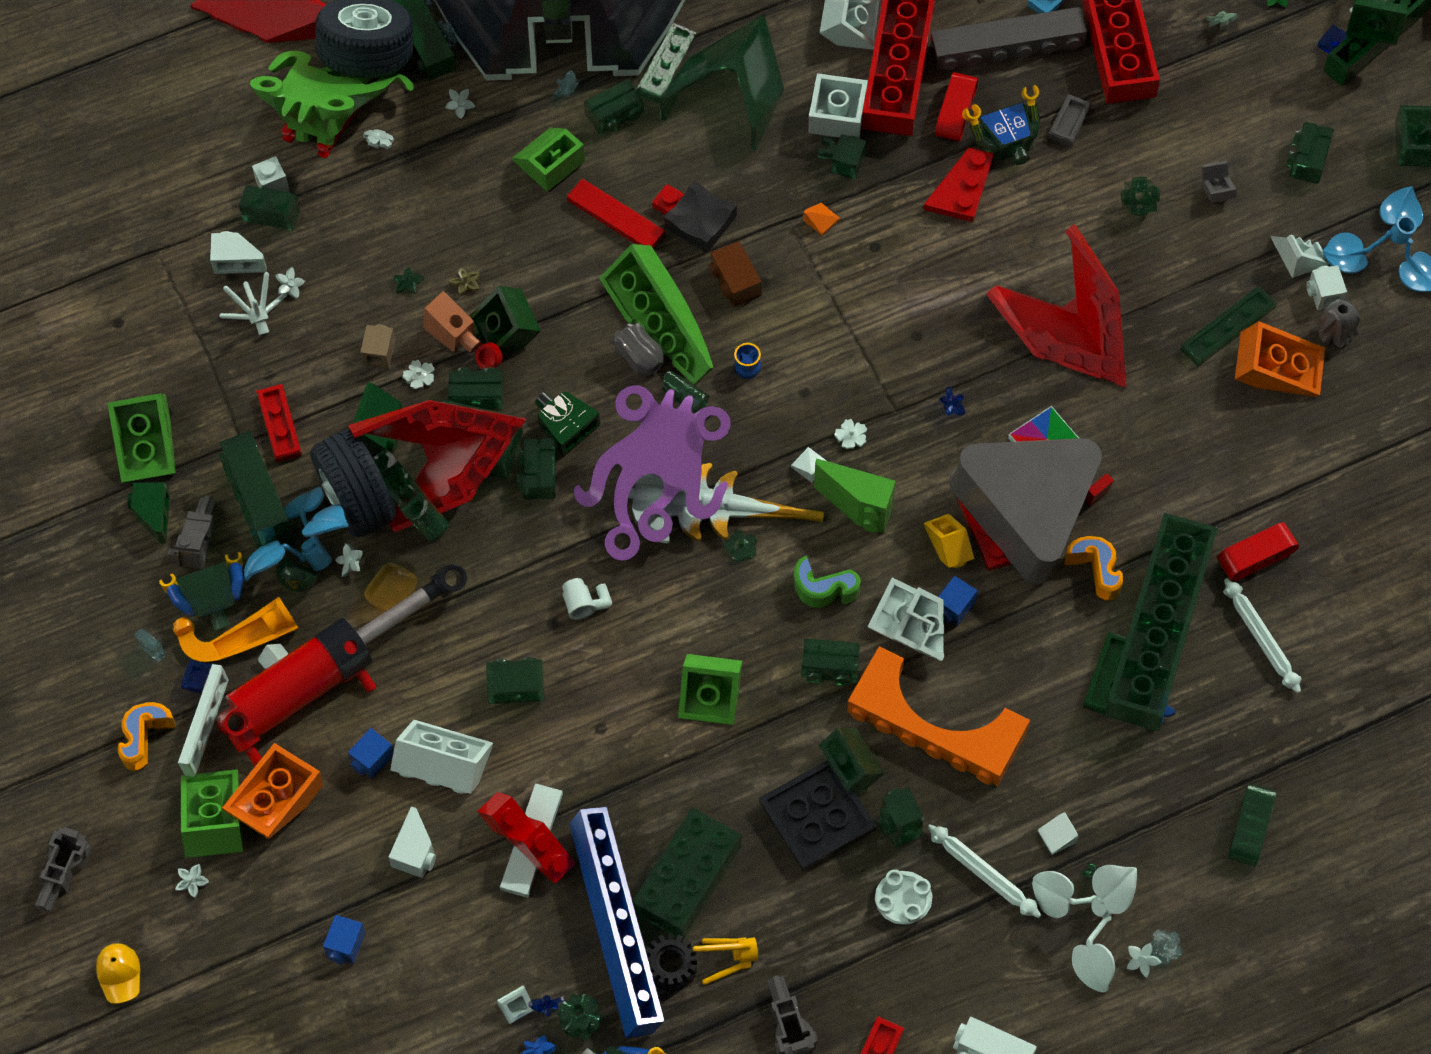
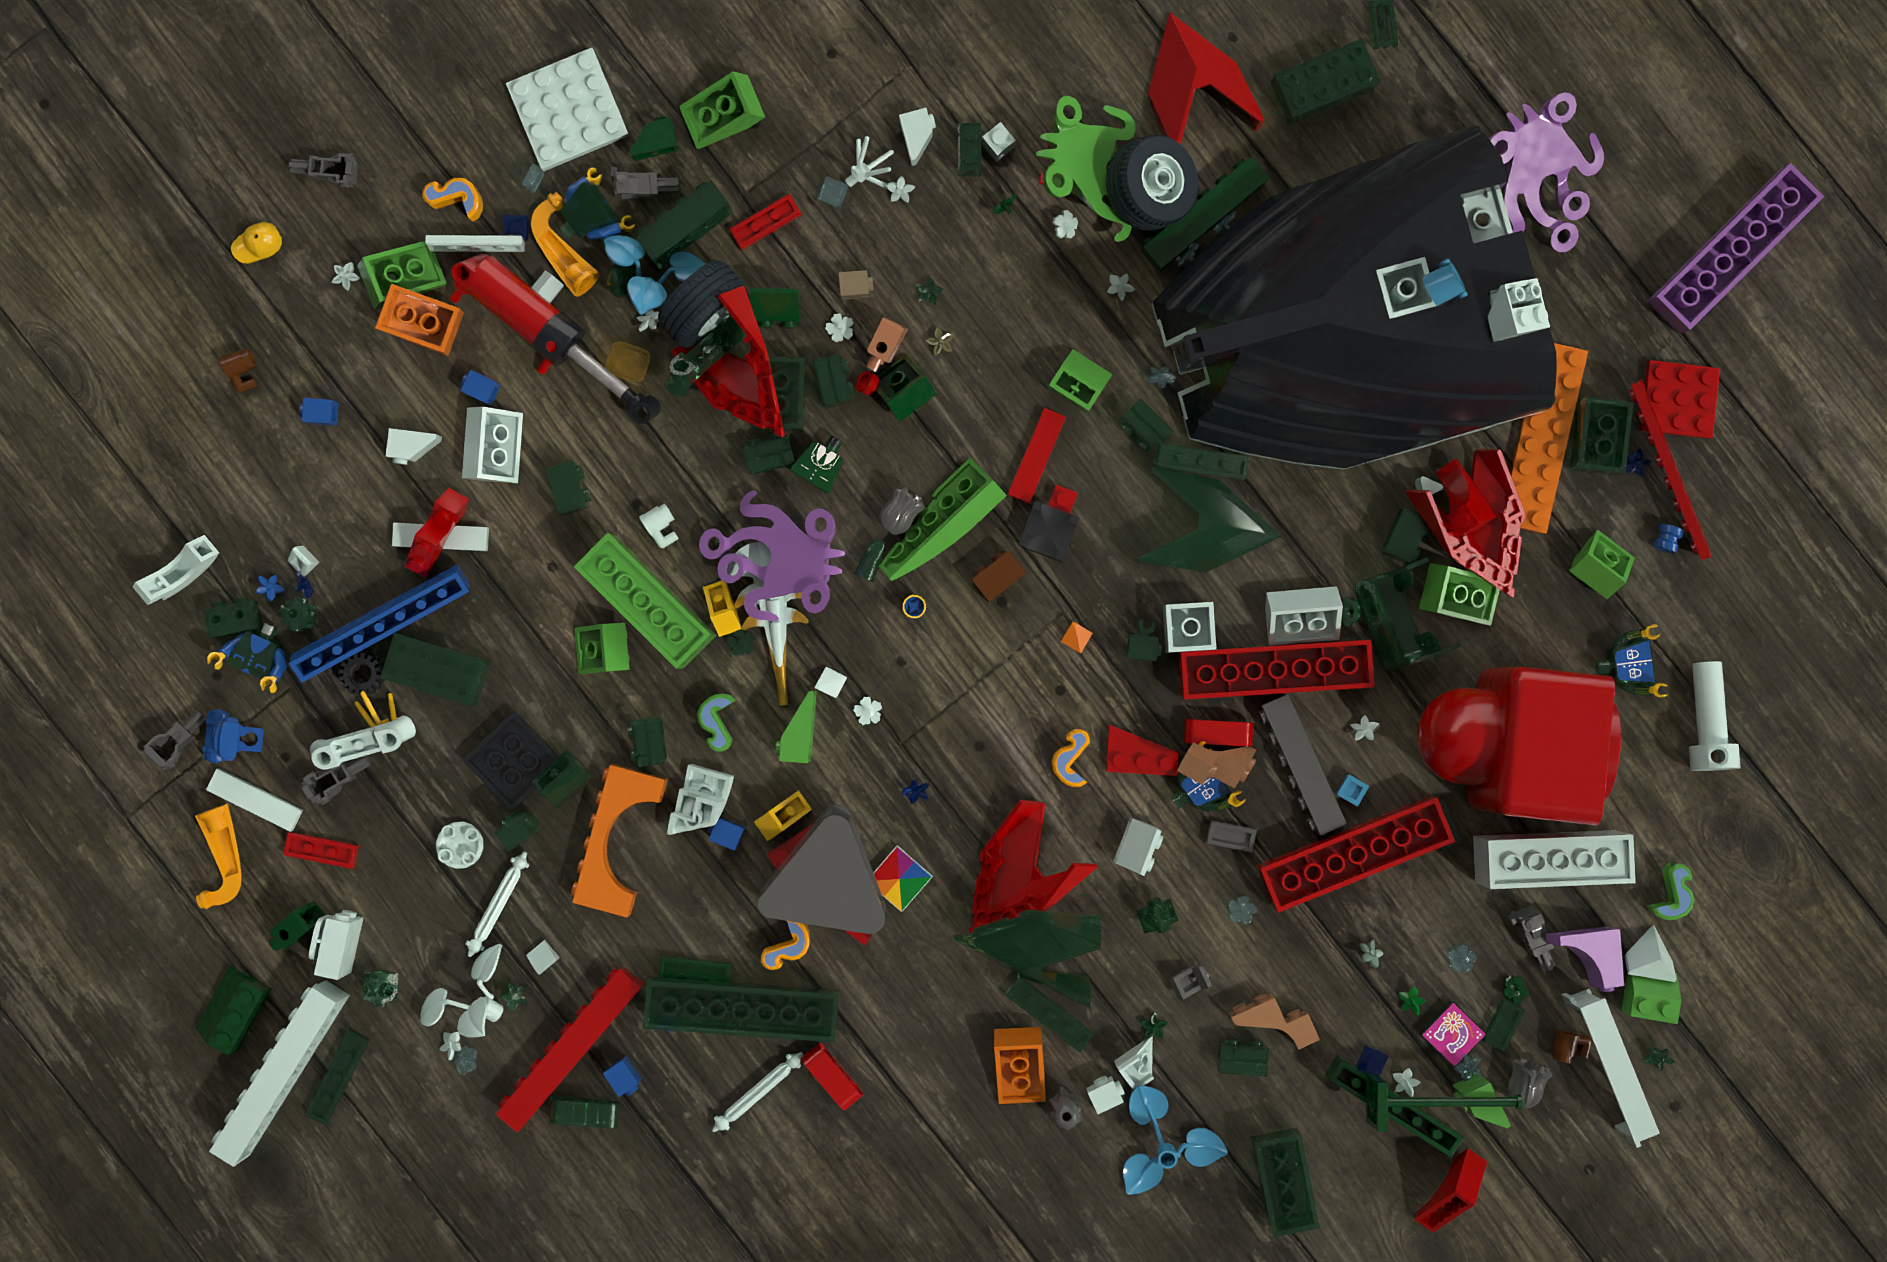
camera: 75 degrees right, 25 degrees up
none -> reddish brown piece [219,349,258,393]
none -> light aqua plate [310,715,416,770]
none -> clear green brick [362,970,399,1007]
none -> red brick [496,966,644,1133]
none -> light aqua plate [506,48,629,172]
none -> bright green brick [574,533,717,669]
none -> blue brick [603,1056,642,1097]
none -> yellow slope [703,581,741,637]
none -> clear light blue tile [818,177,849,208]
none -> clear green windscreen [953,910,1101,1008]
none -> dark green plant [992,194,1017,214]
none -> animal [1051,728,1090,787]
none -> light aqua slope [1114,817,1163,876]
none -> dark green plant [1140,1011,1169,1039]
none -> medium nougat arch [1177,742,1257,789]
none -> clear light blue plant [1228,895,1257,925]
none -> medium nougat arch [1228,993,1320,1050]

